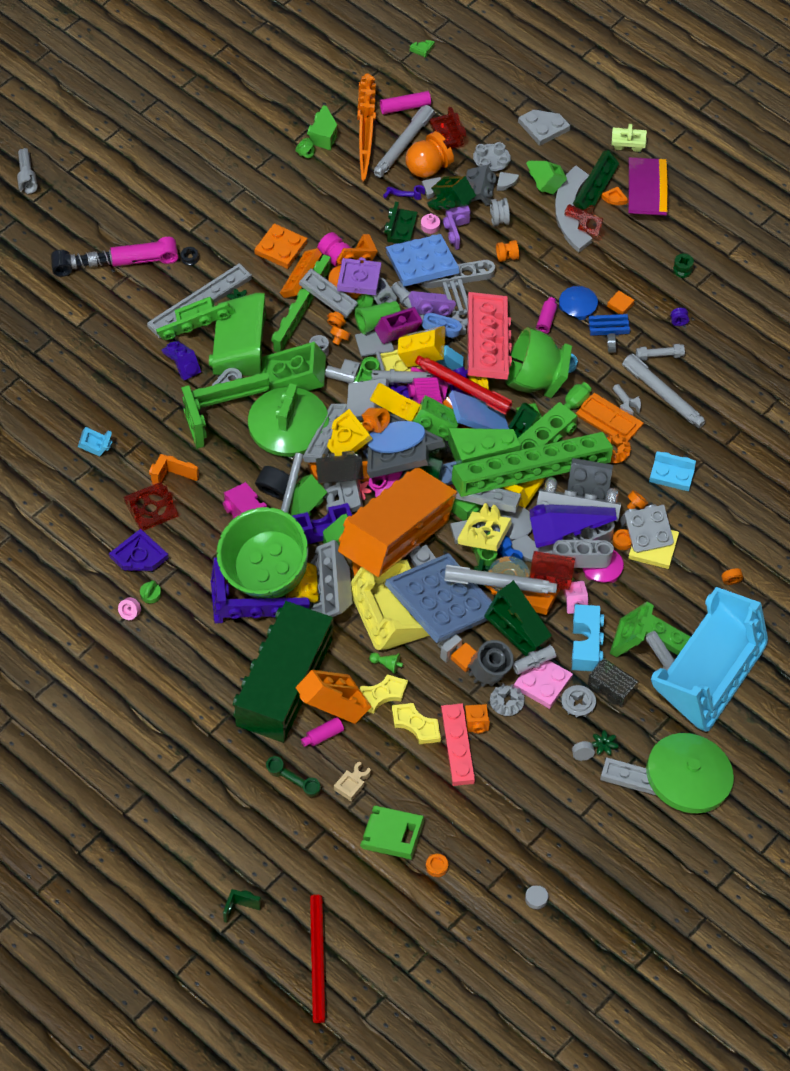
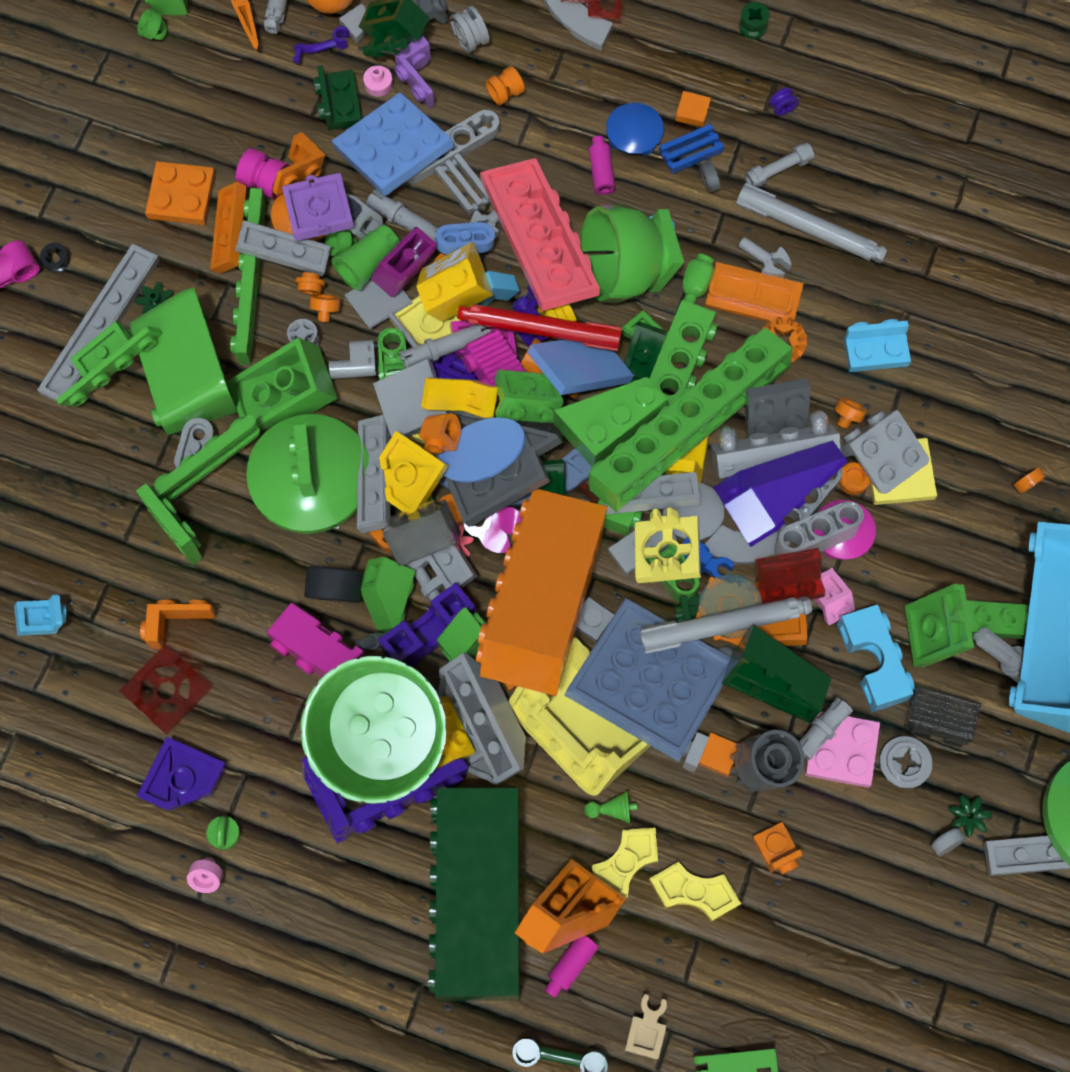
camera: 20 degrees left, 15 degrees up
dark purple bracket [162,341,201,380] -> none
light grey bar [281,453,303,513] -> none
medium lavender bracket [408,291,456,317] -> none
coral plate [441,703,475,786] -> none
light grey gear [490,683,524,716] -> none

